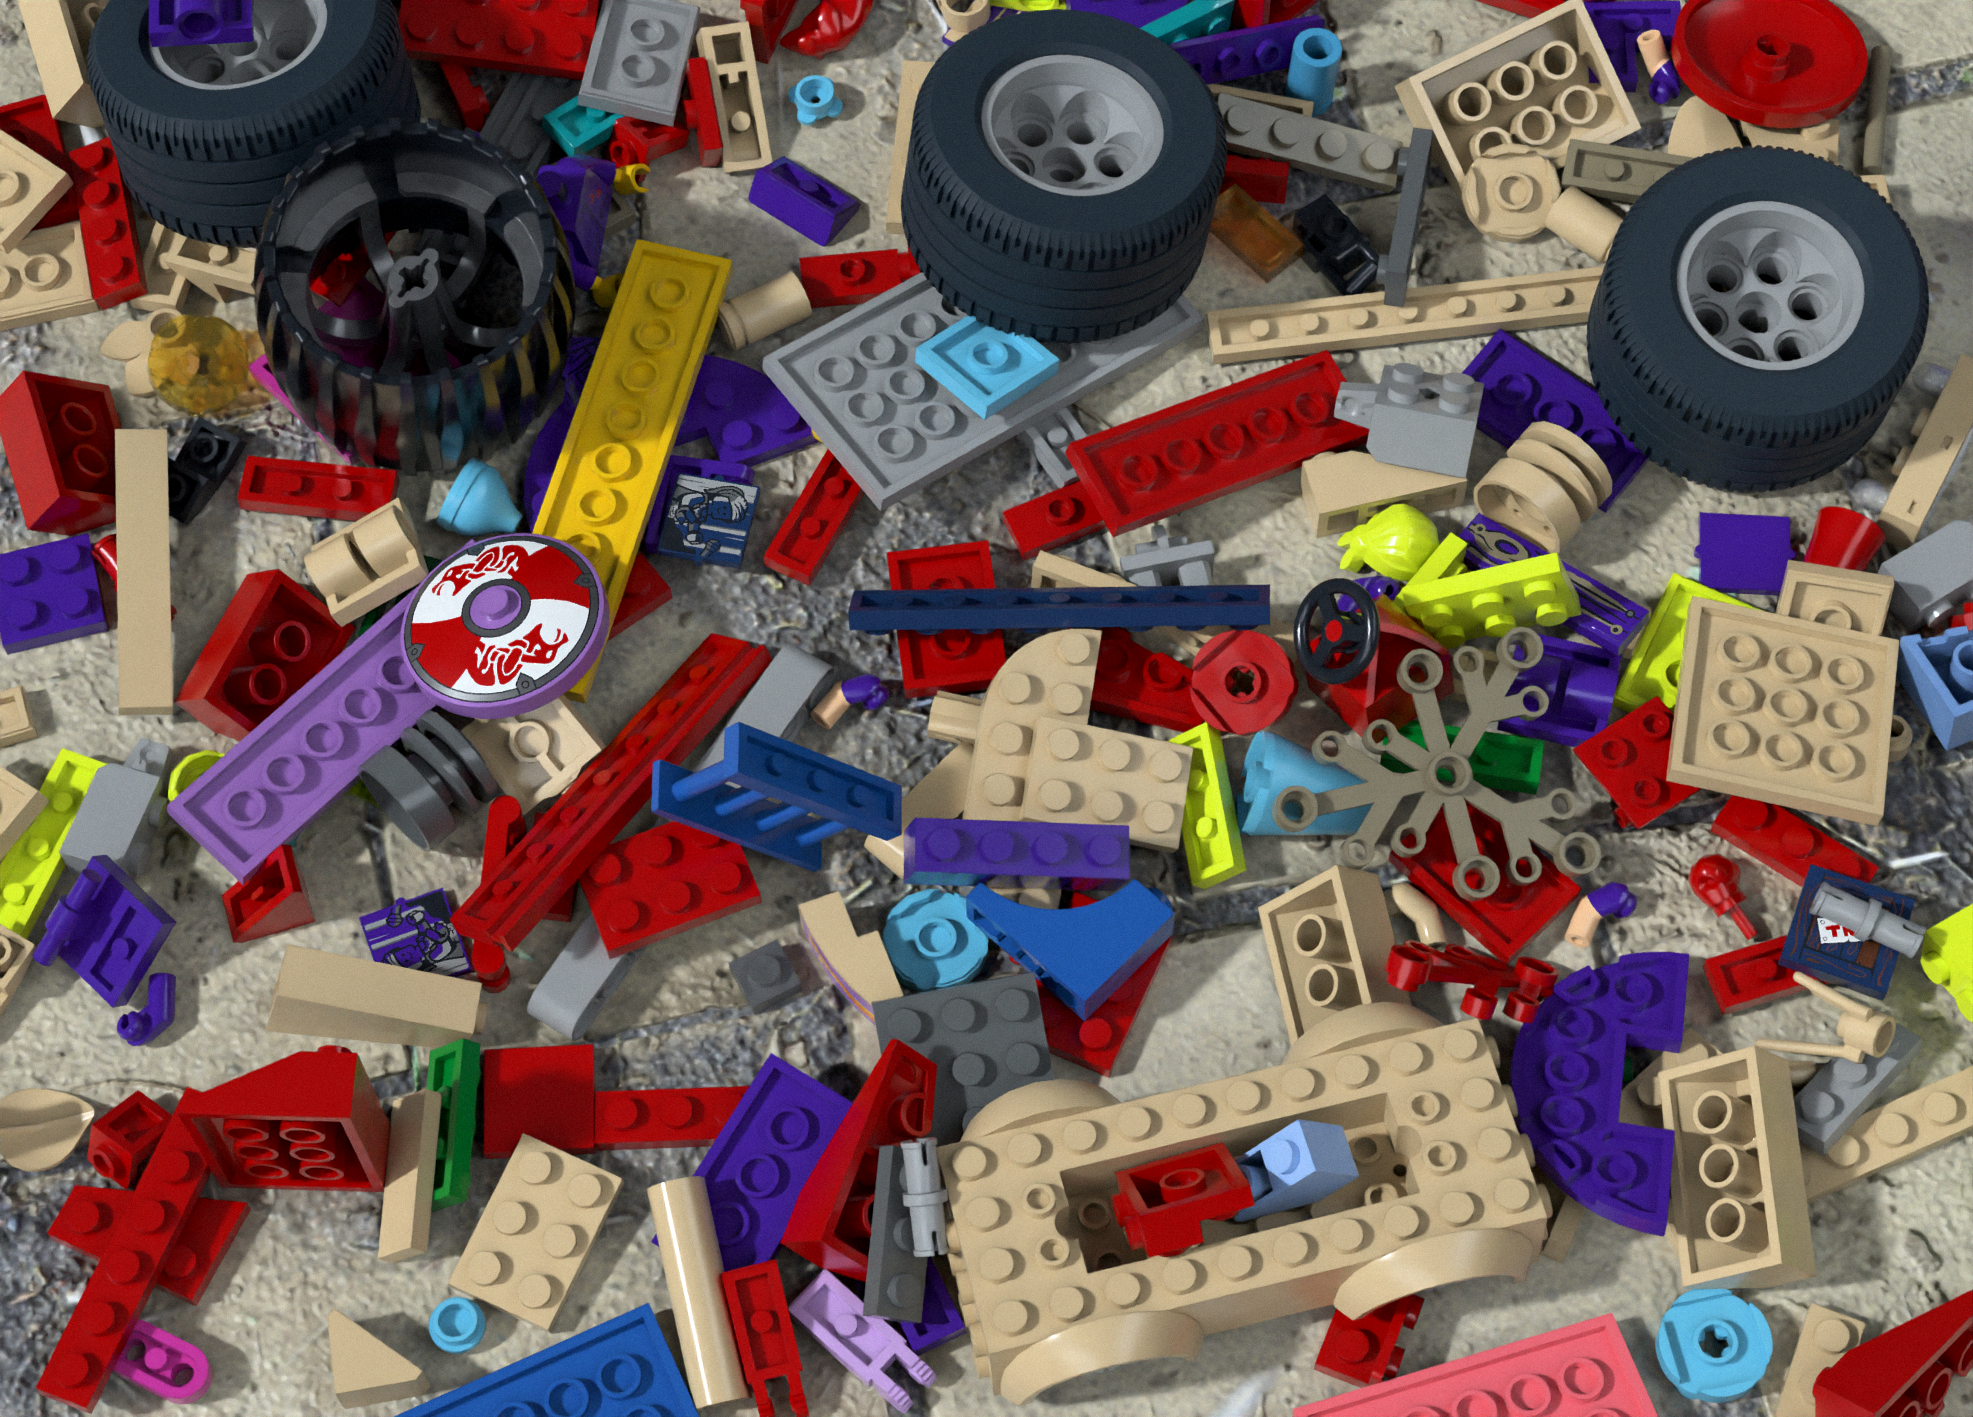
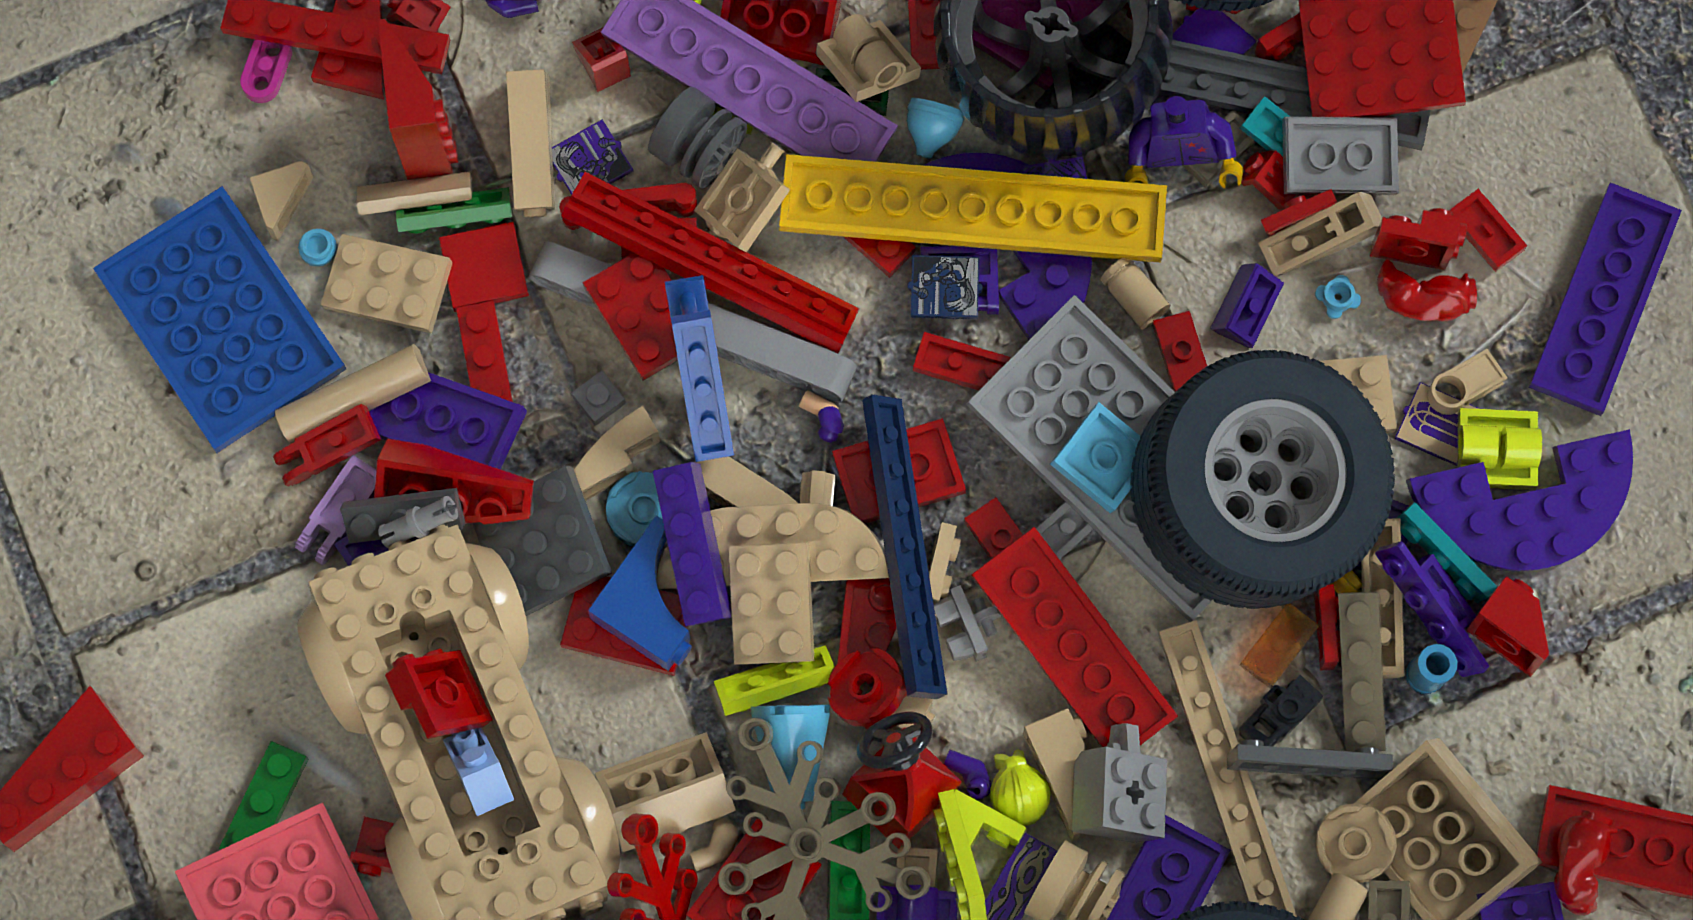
camera: 80 degrees right, 10 degrees up
dish [400,533,610,719] -> none

